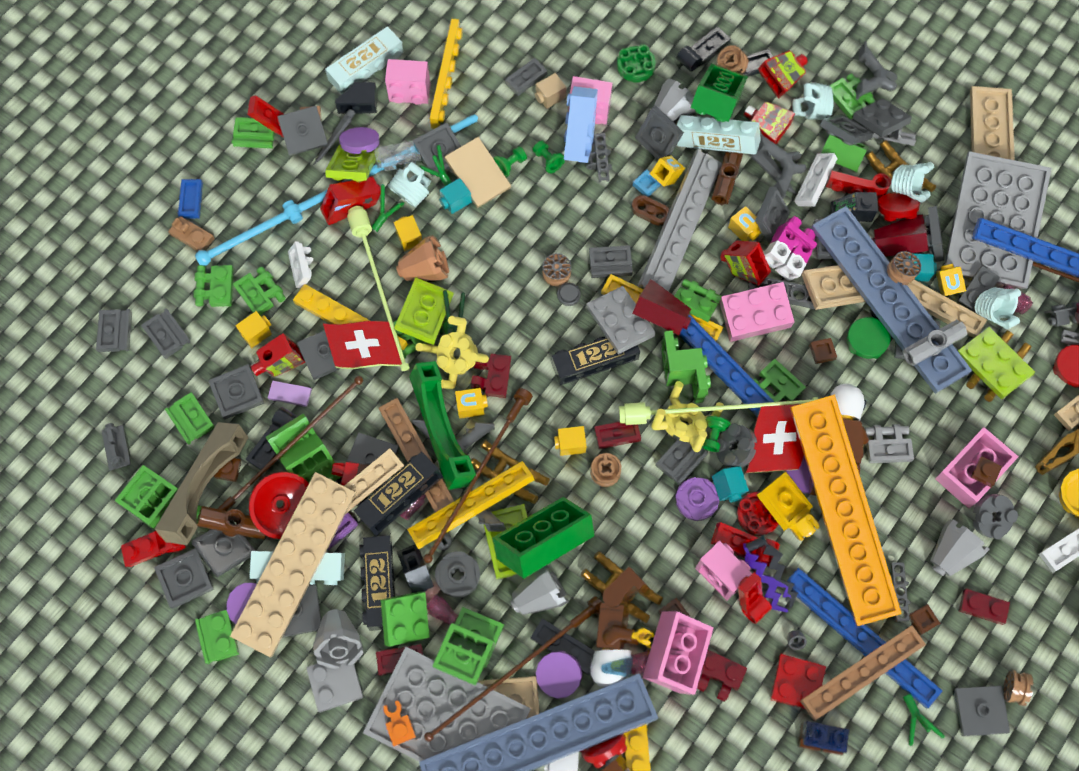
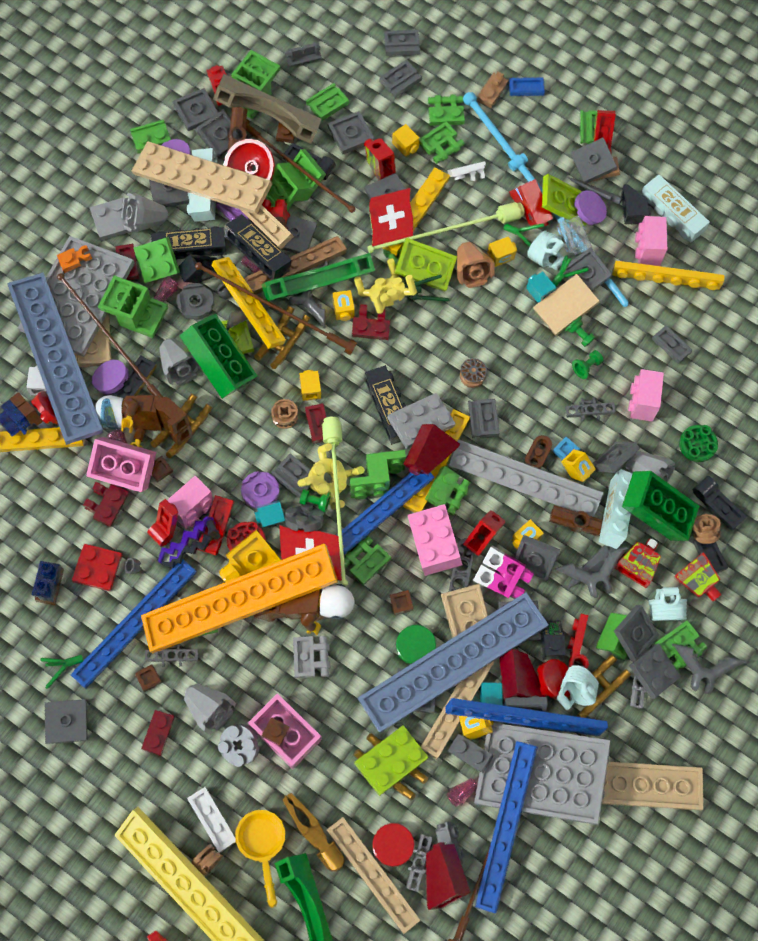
camera: 85 degrees right, 0 degrees up
lavender piece [268,381,312,407] -> none
tan brick [535,73,566,109] -> none
dark grey piece [557,283,581,306] -> none
light blue wedge [564,86,598,163] -> none
white plate [794,153,837,206] -> none
medium nougat plate [800,626,926,721] -> none
medium nougat wheel [887,251,922,285] -> none
light grey piece [902,319,968,366] -> none
light aqua piece [975,287,1021,329] -> none
medium nougat wheel [1003,670,1033,706] -> none
none -> blue tile [445,698,608,736]

